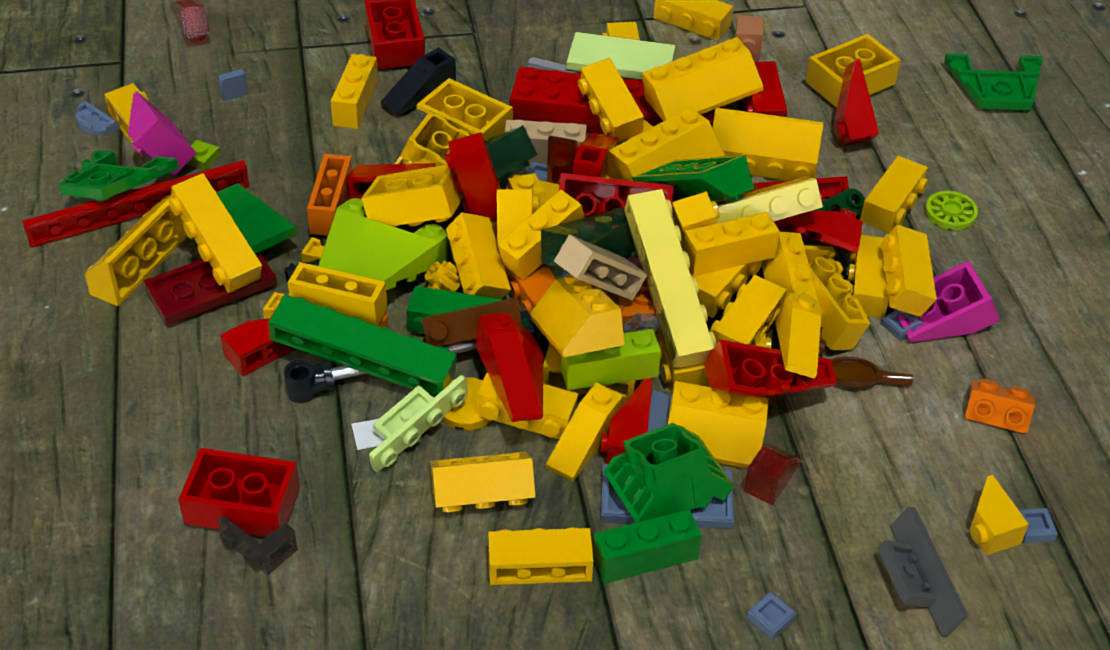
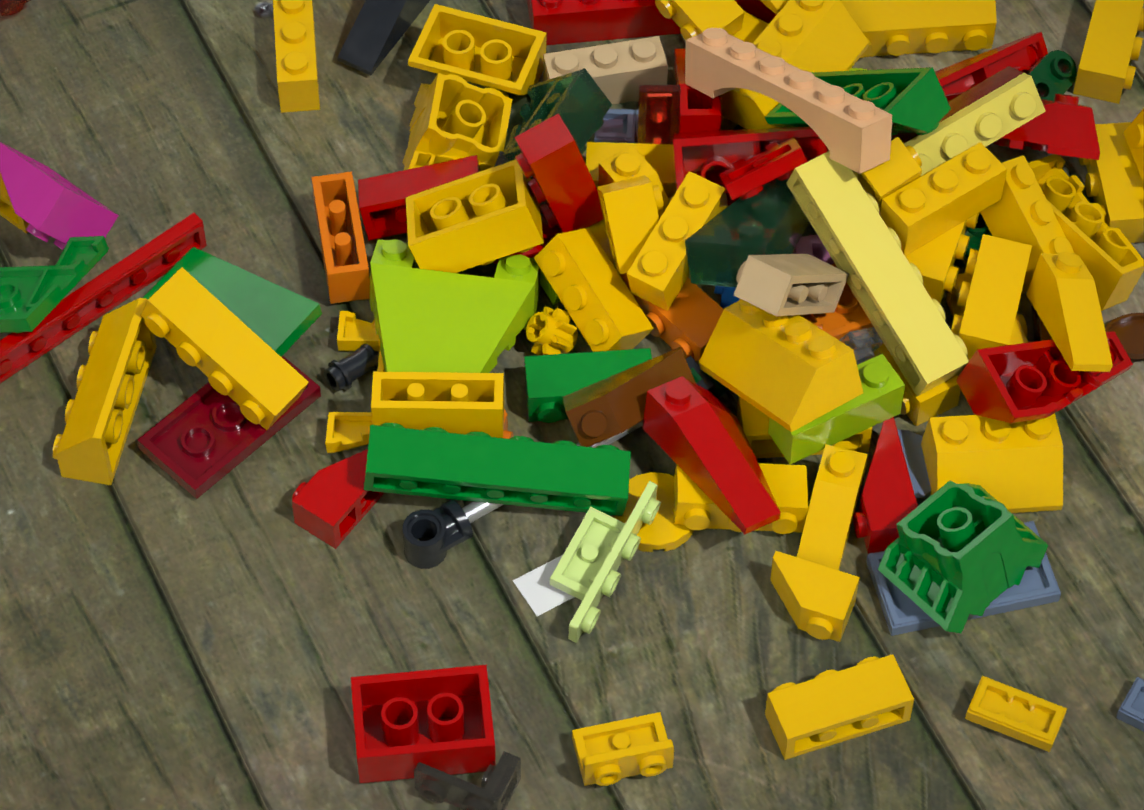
camera: 15 degrees left, 10 degrees up
lime plate [187,140,221,171] -> none
sand blue tile [218,69,248,101] -> none
yellow slope [430,452,536,512] -> none
green brick [593,509,702,584] -> none
clear red slope [744,445,802,505] -> none
none -> yellow bracket [572,712,674,786]
none -> light nougat arch [685,28,892,174]
none -> red plate [718,137,808,200]
none -> yellow slope [770,551,860,642]
none -> yellow plate [965,676,1067,752]

